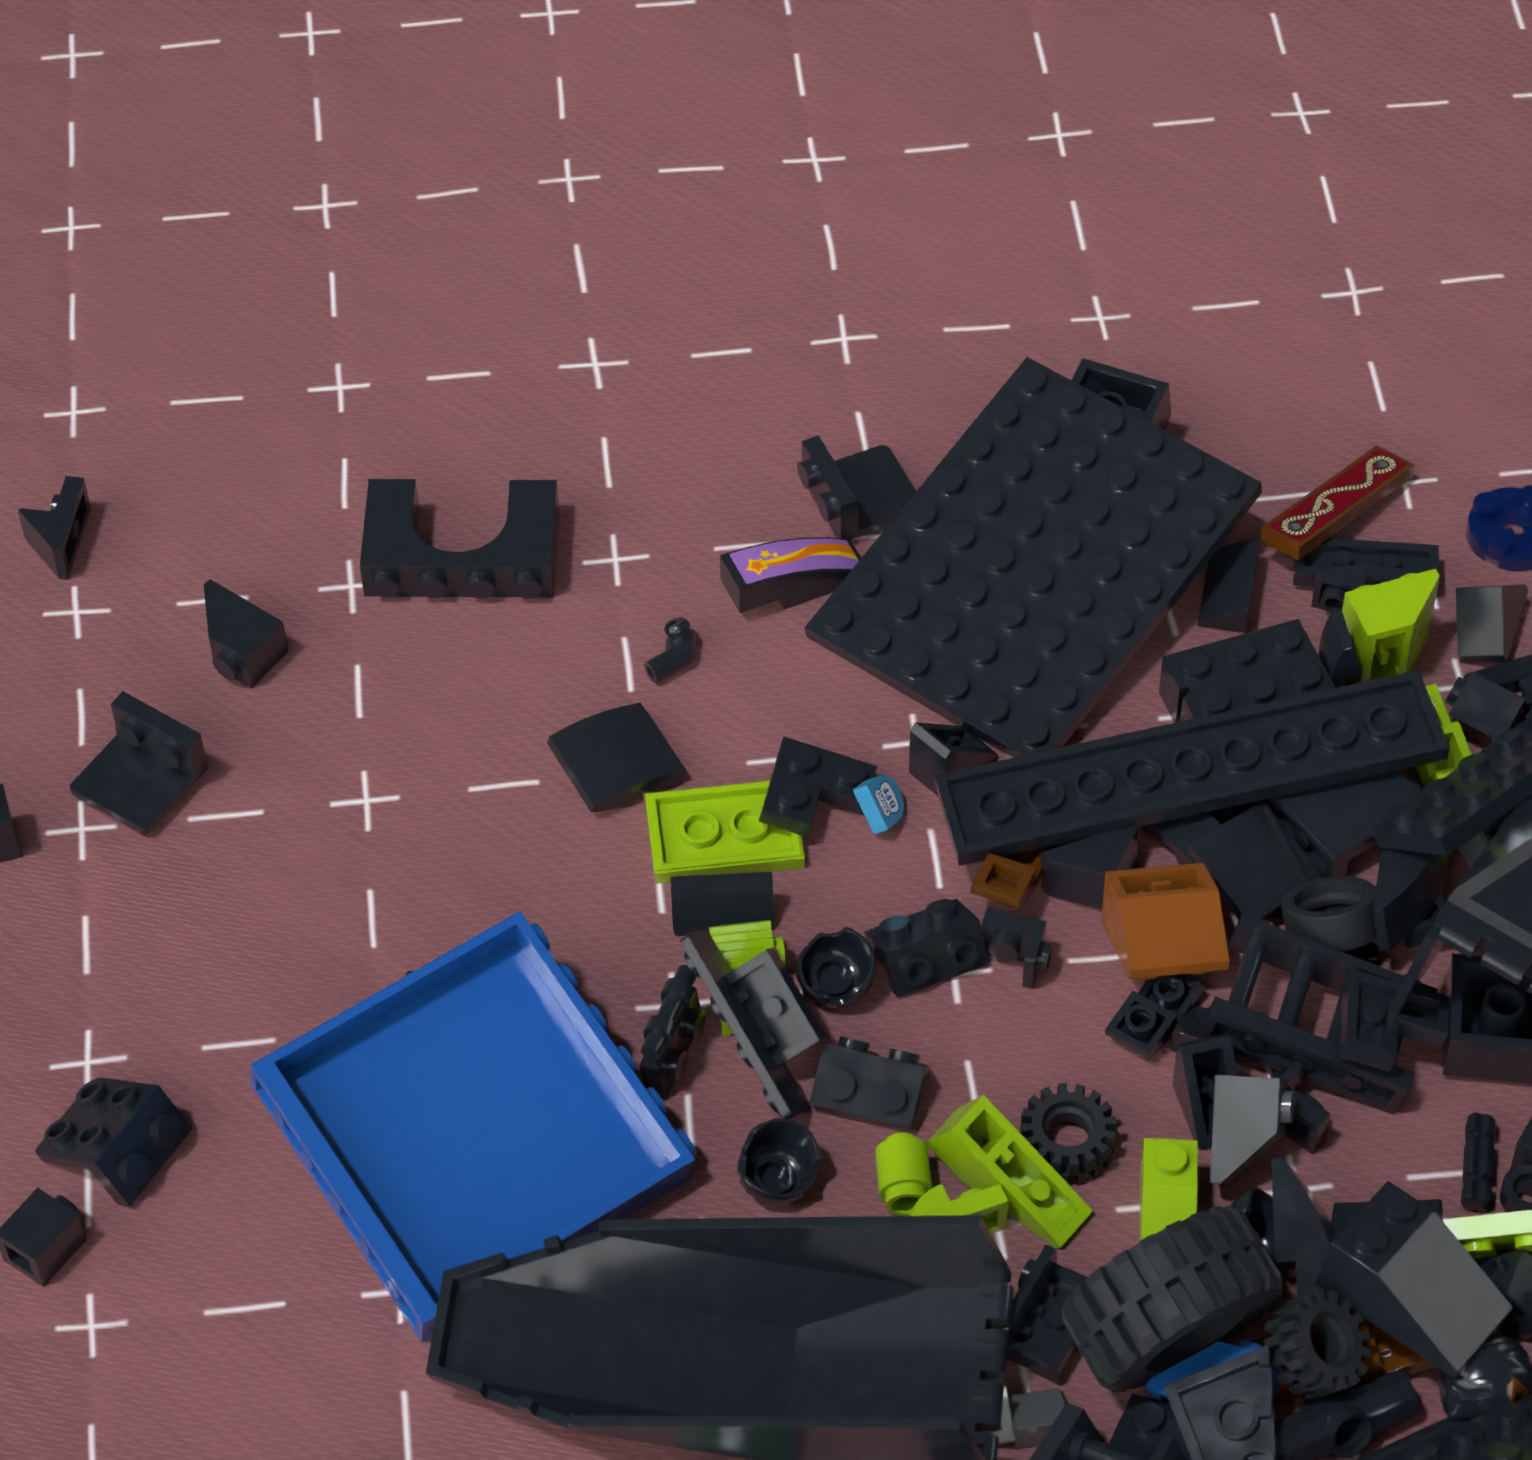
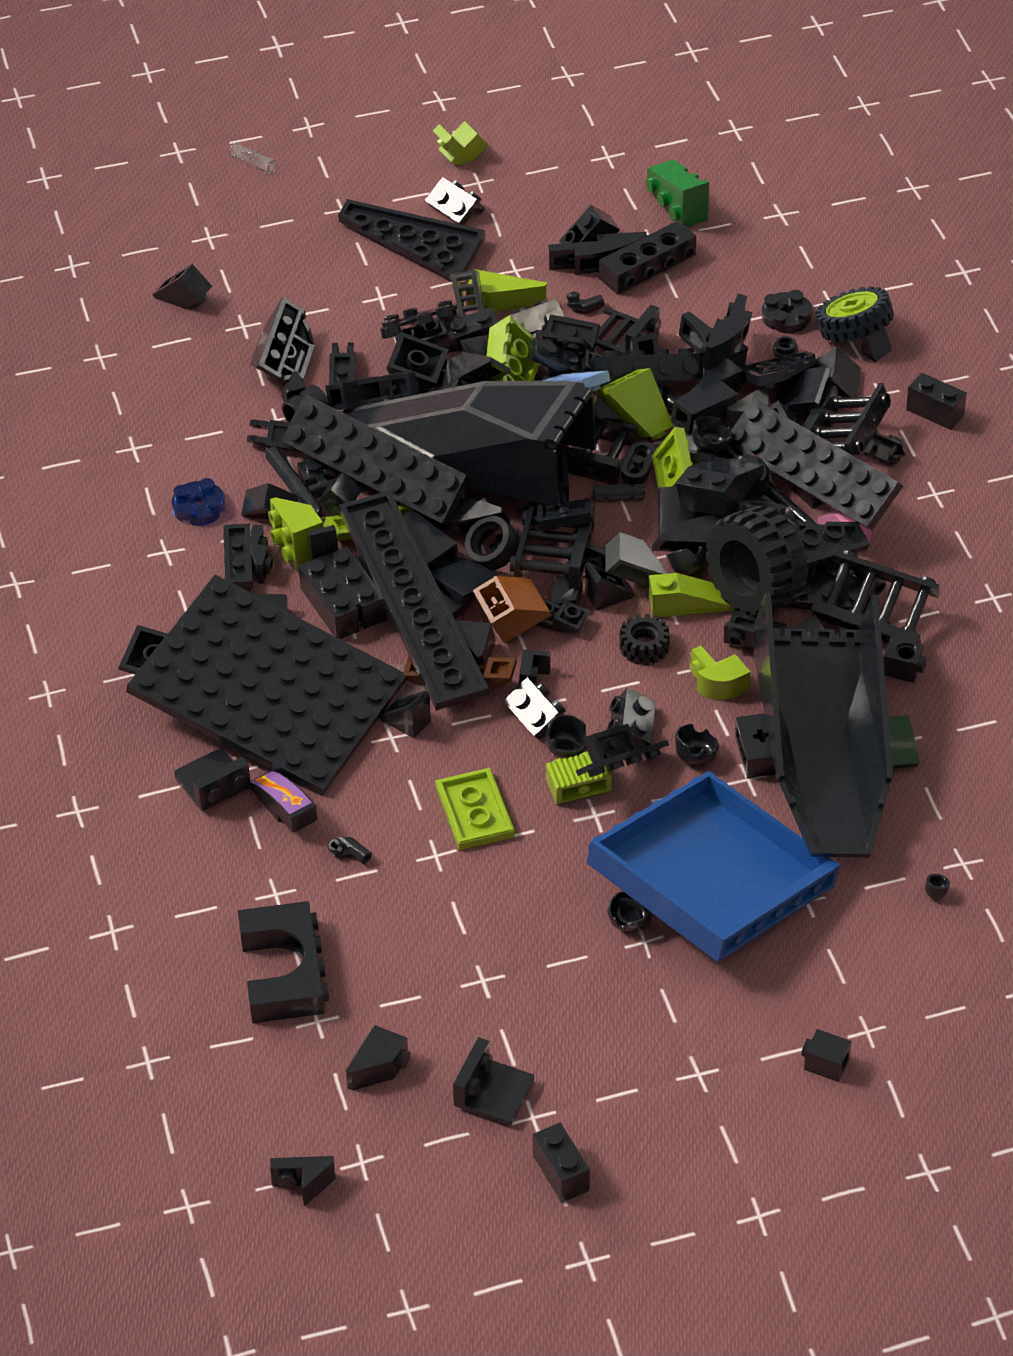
camera: 100 degrees left, 5 degrees down
black bracket [35,1077,193,1206] -> none
black slope [547,703,686,813] -> none
black plate [639,964,706,1100] -> none
black slope [670,872,774,936] -> none
black plate [758,736,878,837] -> none
dark azure tile [853,774,904,834] -> none
lime brick [875,1133,932,1216] -> none
lime slope [926,1095,1093,1249] -> none
tile [1260,445,1414,560] -> none

